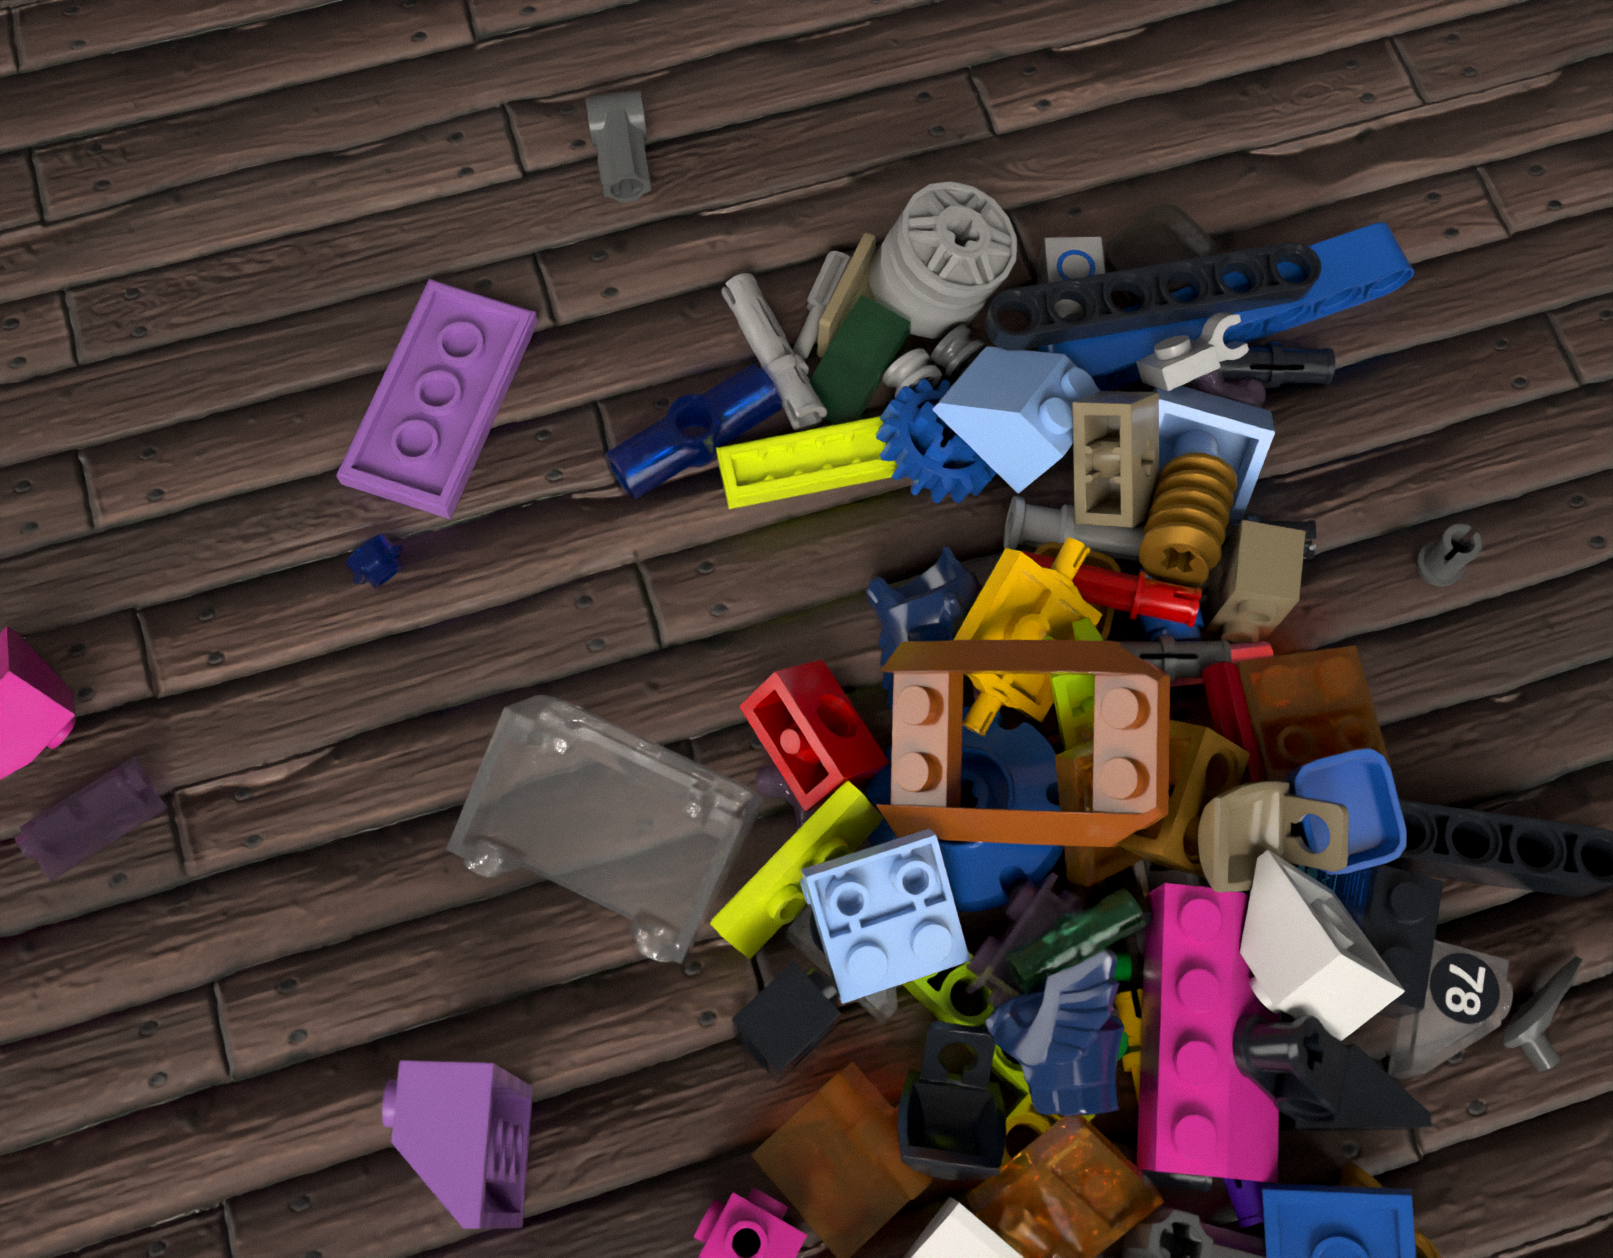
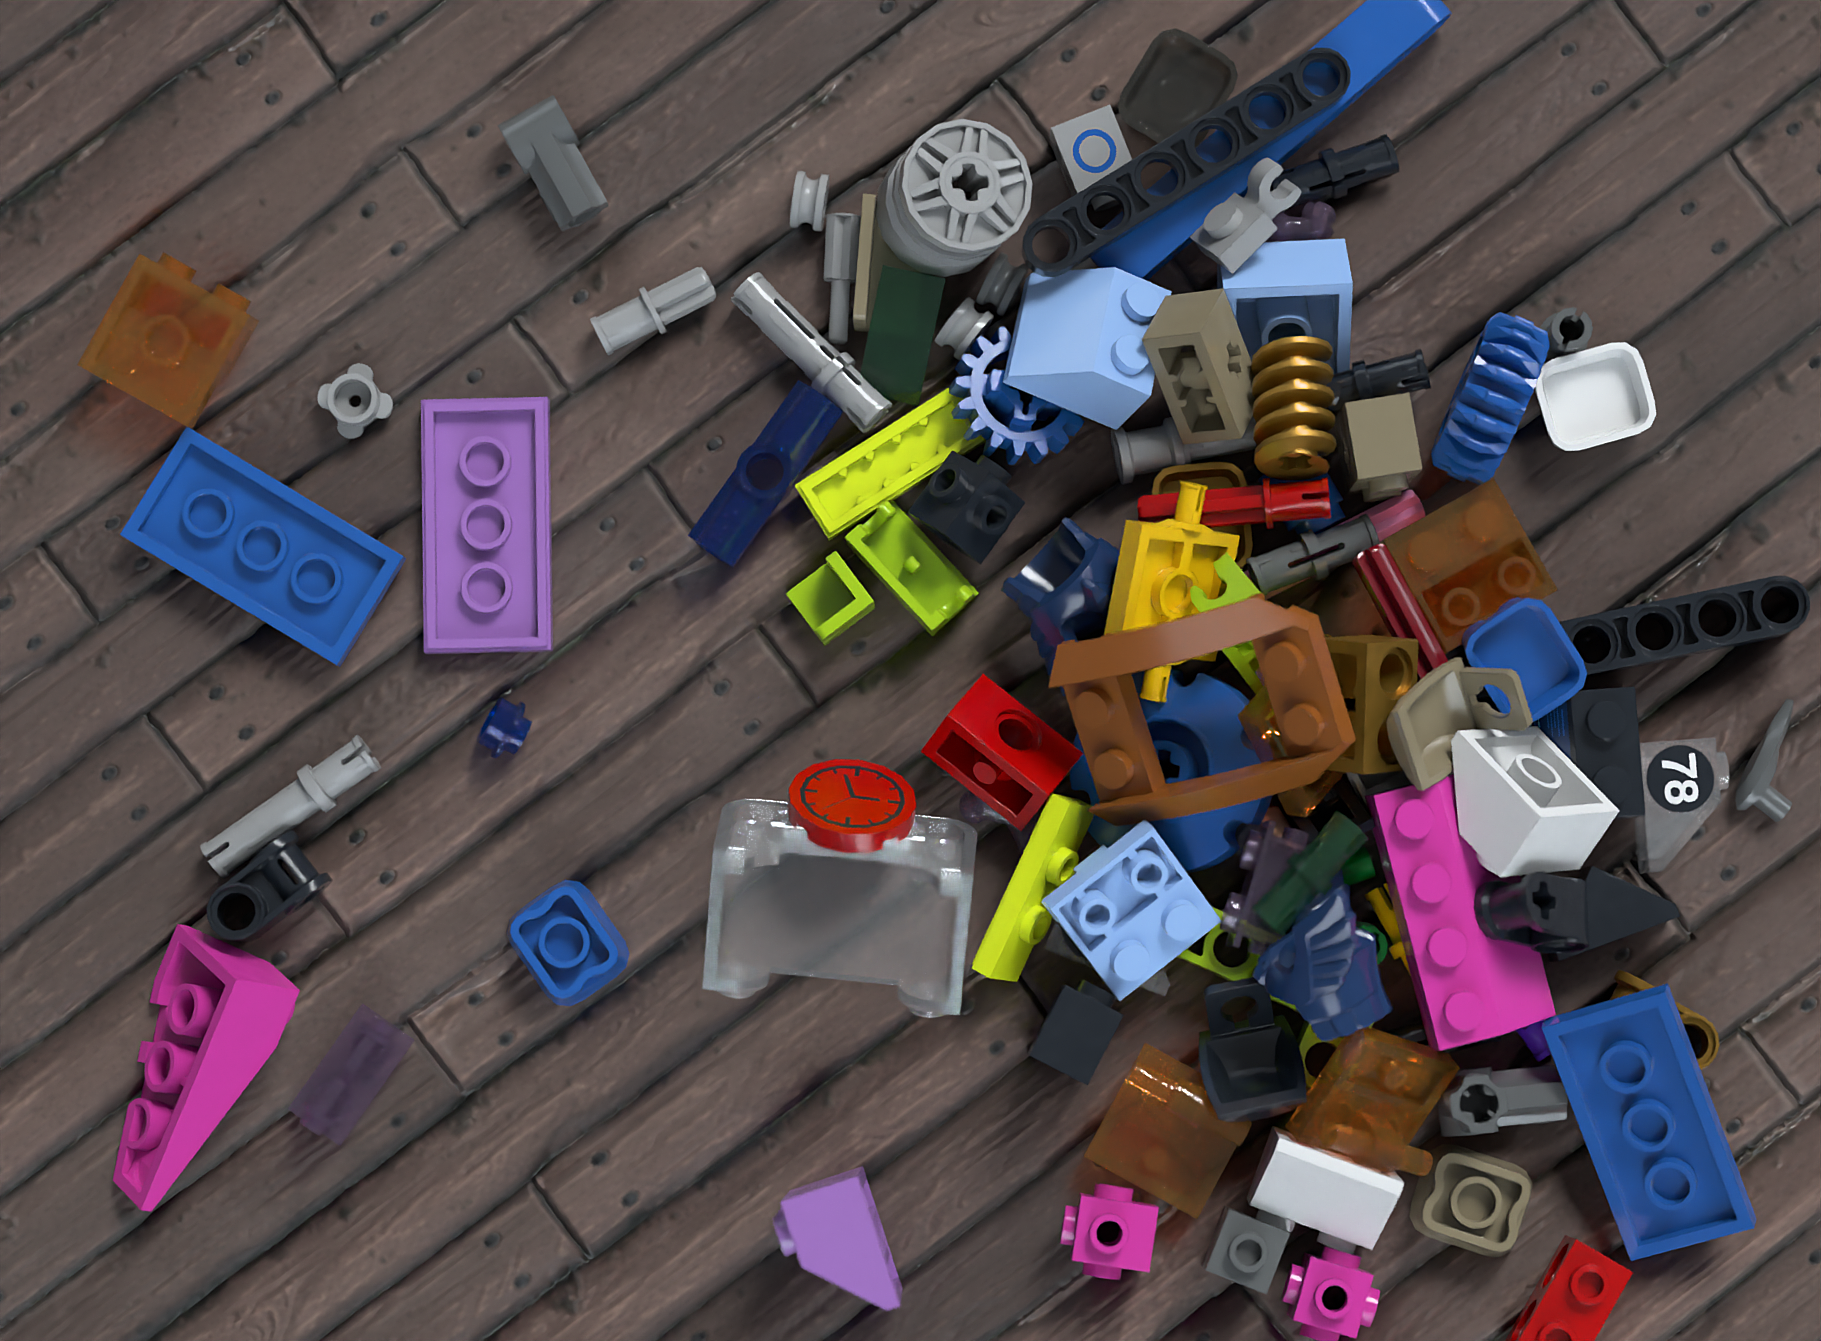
camera: 10 degrees left, 15 degrees up
none -> clear orange plate [77,253,259,429]
none -> blue plate [120,426,406,667]
none -> light grey pin [200,735,381,879]
none -> black piece [207,830,333,943]
none -> light grey plate [317,363,393,439]
none -> blue piece [507,880,630,1006]
none -> light grey axle [590,267,716,356]
none -> lime panel [786,551,875,646]
none -> red tile [787,759,916,853]
none -> light grey bush [790,171,829,232]
none -> lime hinge [845,500,979,637]
none -> black brick [908,450,1025,564]
none -> blue gear [1431,312,1550,486]
none -> white piece [1535,342,1656,451]

